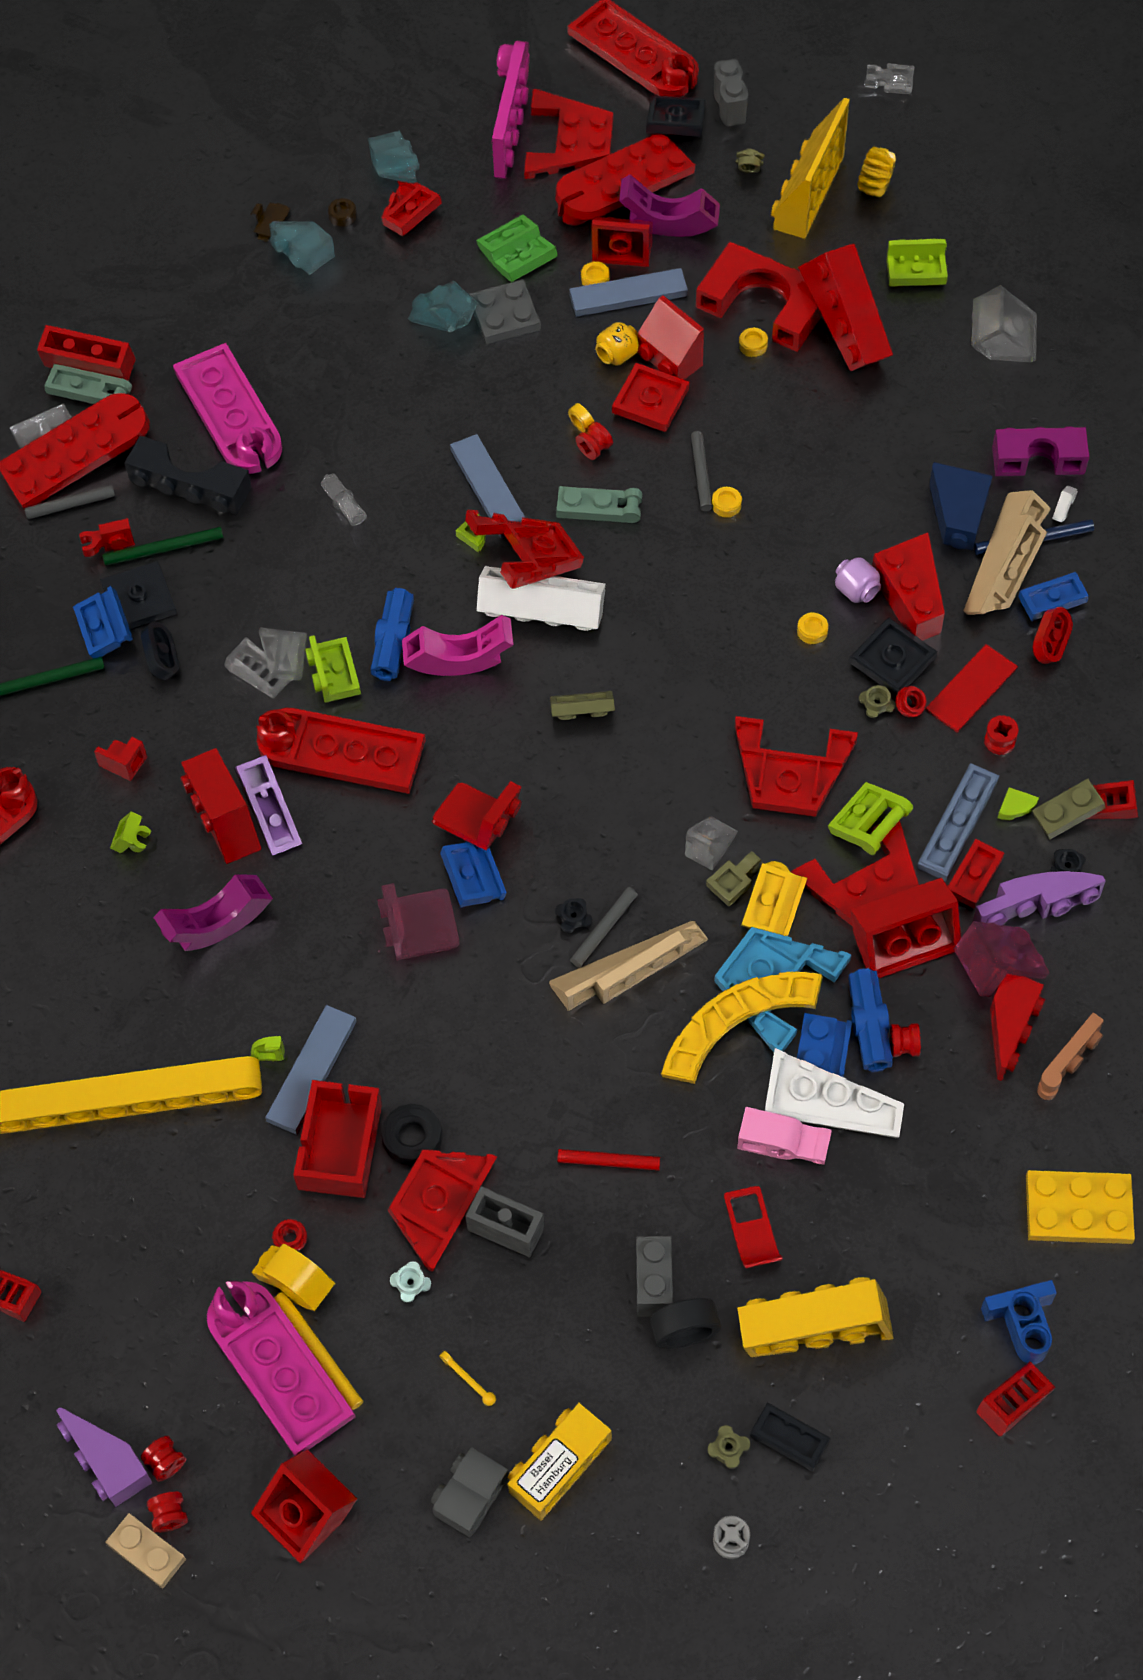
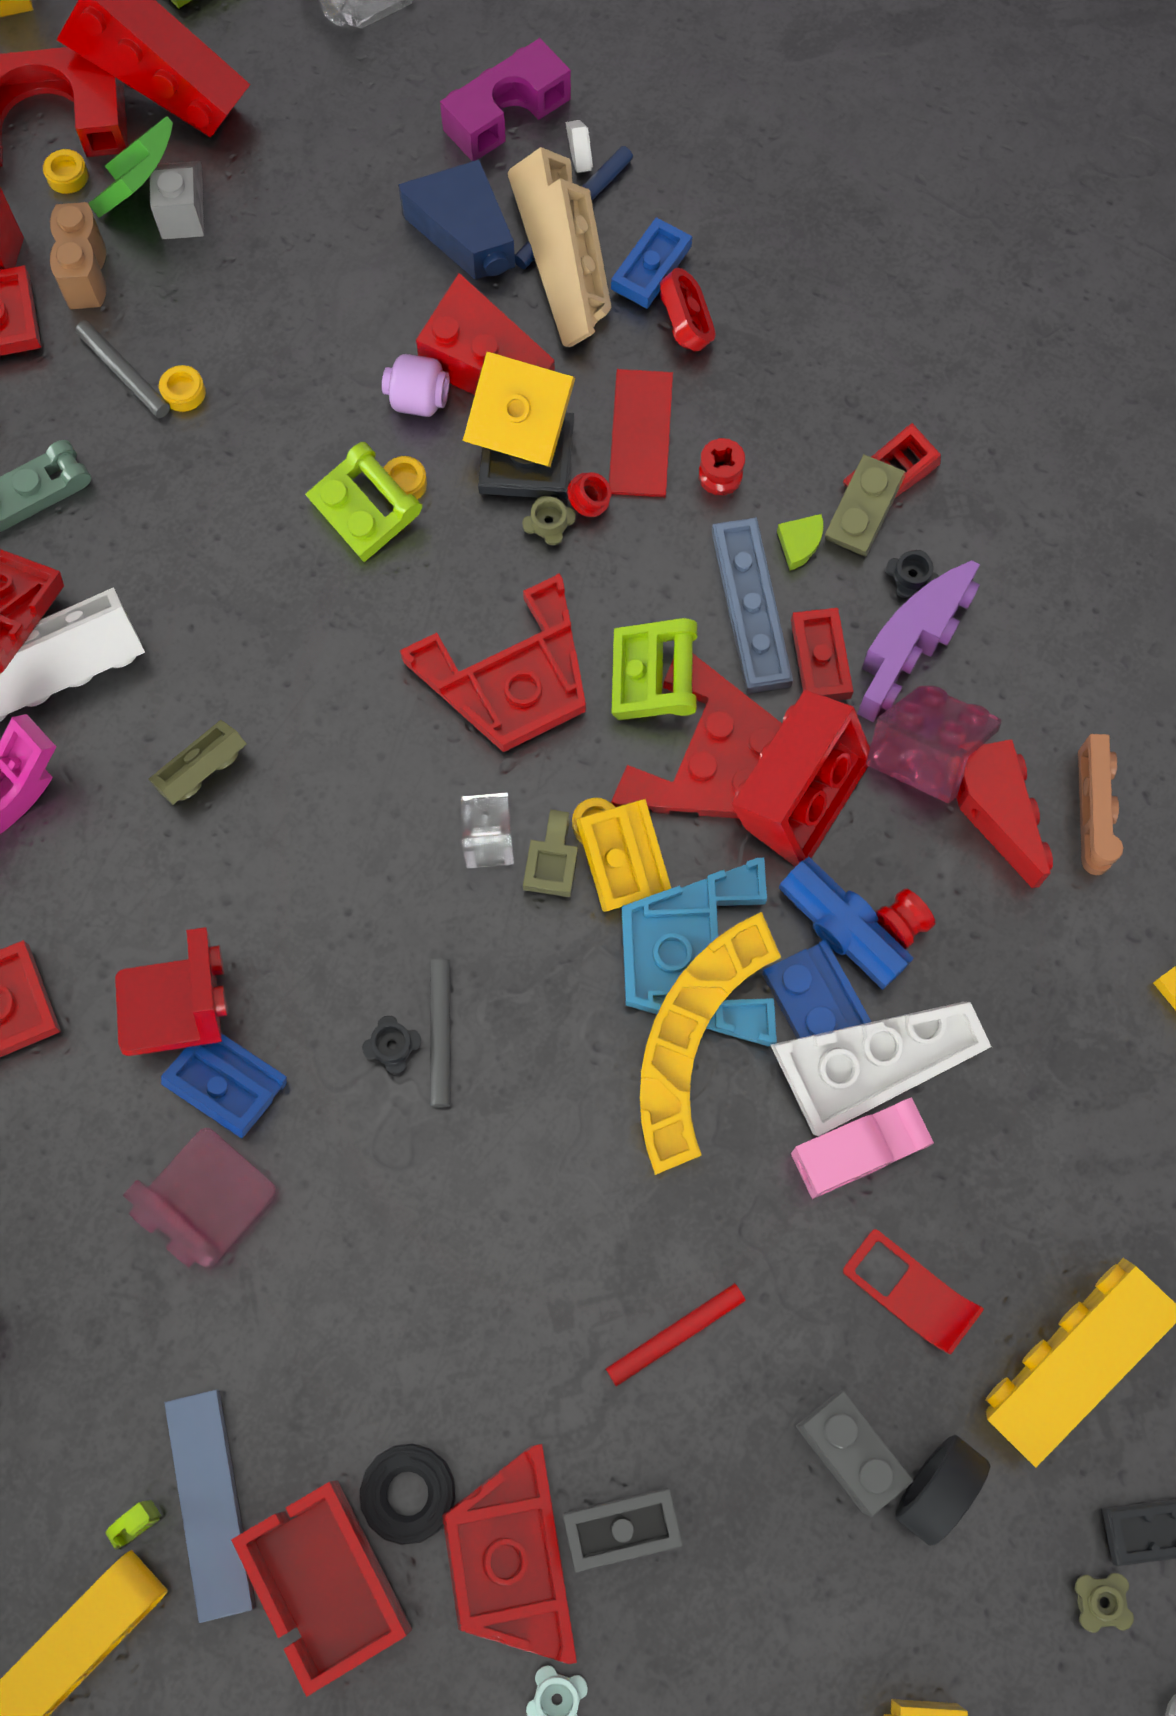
camera: 40 degrees left, 10 degrees up
tan wedge [549,921,708,1011] -> none
none -> medium nougat brick [50,202,106,309]
none -> bright green slope [88,116,173,218]
none -> light grey slope [150,161,204,239]
none -> lime plate [305,442,422,562]
none -> yellow plate [463,352,575,467]

